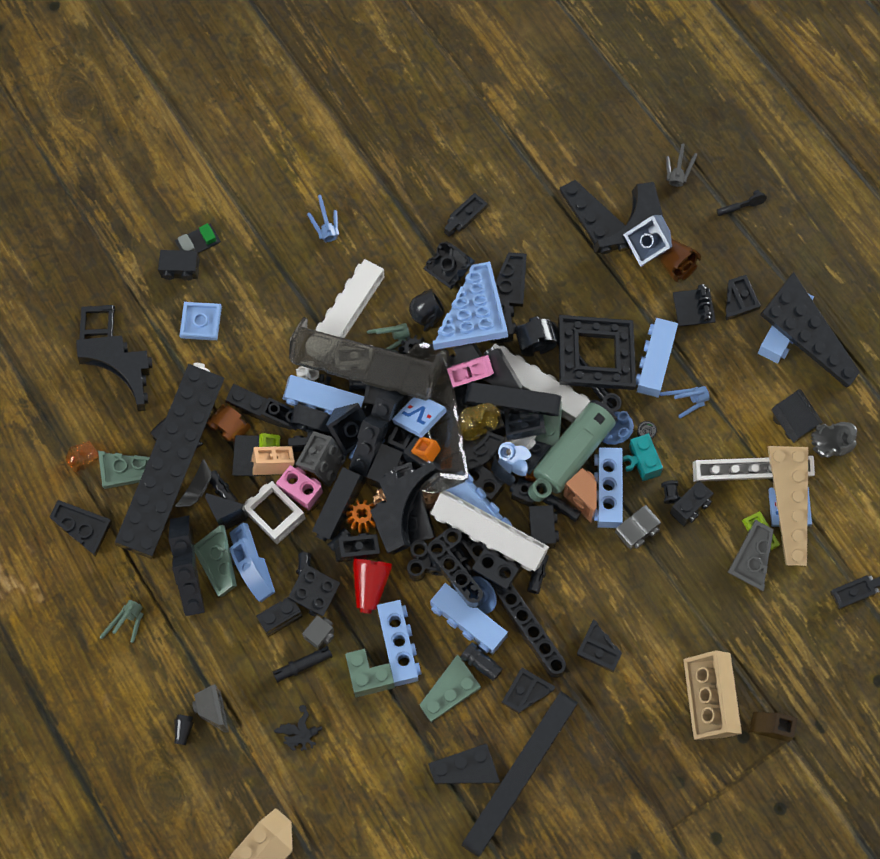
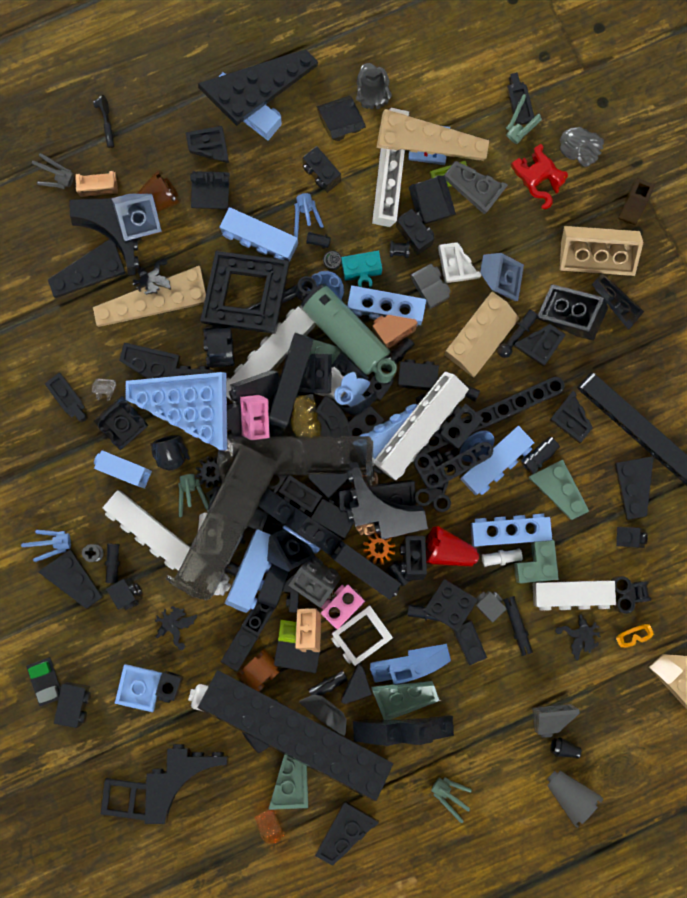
camera: 80 degrees left, 15 degrees up
light blue tile [392,393,447,438] -> none
orange slope [411,437,441,462] -> none
none -> black wing [39,550,104,608]
none -> light nougat hinge [76,171,118,197]
none -> dark grey bush [82,544,104,562]
none -> clear tile [92,379,116,401]
none -> tan wing [93,266,206,327]
none -> light blue window [94,451,152,489]
none -> black pin [105,543,120,583]
none -> black brick [106,578,143,611]
none -> black piece [133,259,171,295]
none -> black piece [155,606,198,650]
none -> black brick [155,670,184,703]
none -> black brick [302,146,341,193]
none -> black pin [306,232,331,249]
none -> black slope [409,176,456,225]
none -> white wing [438,242,481,283]
none -> tan slope [444,291,520,378]
none -> sand blue slope [480,253,524,301]
none -> white pin [482,549,522,567]
none -> black pin [497,309,538,358]
none -> sand green plant [506,94,542,144]
none -> red animal [511,144,568,209]
none -> white brick [533,581,616,610]
none -> black slope [537,284,608,341]
none -> dark grey cone [547,771,604,828]
none -> dark grey hair [560,127,604,167]
none -> black wing [592,273,644,330]
none -> black piece [610,576,652,614]
none -> black bracket [616,527,648,548]
none -> light orange helmet [616,624,654,648]

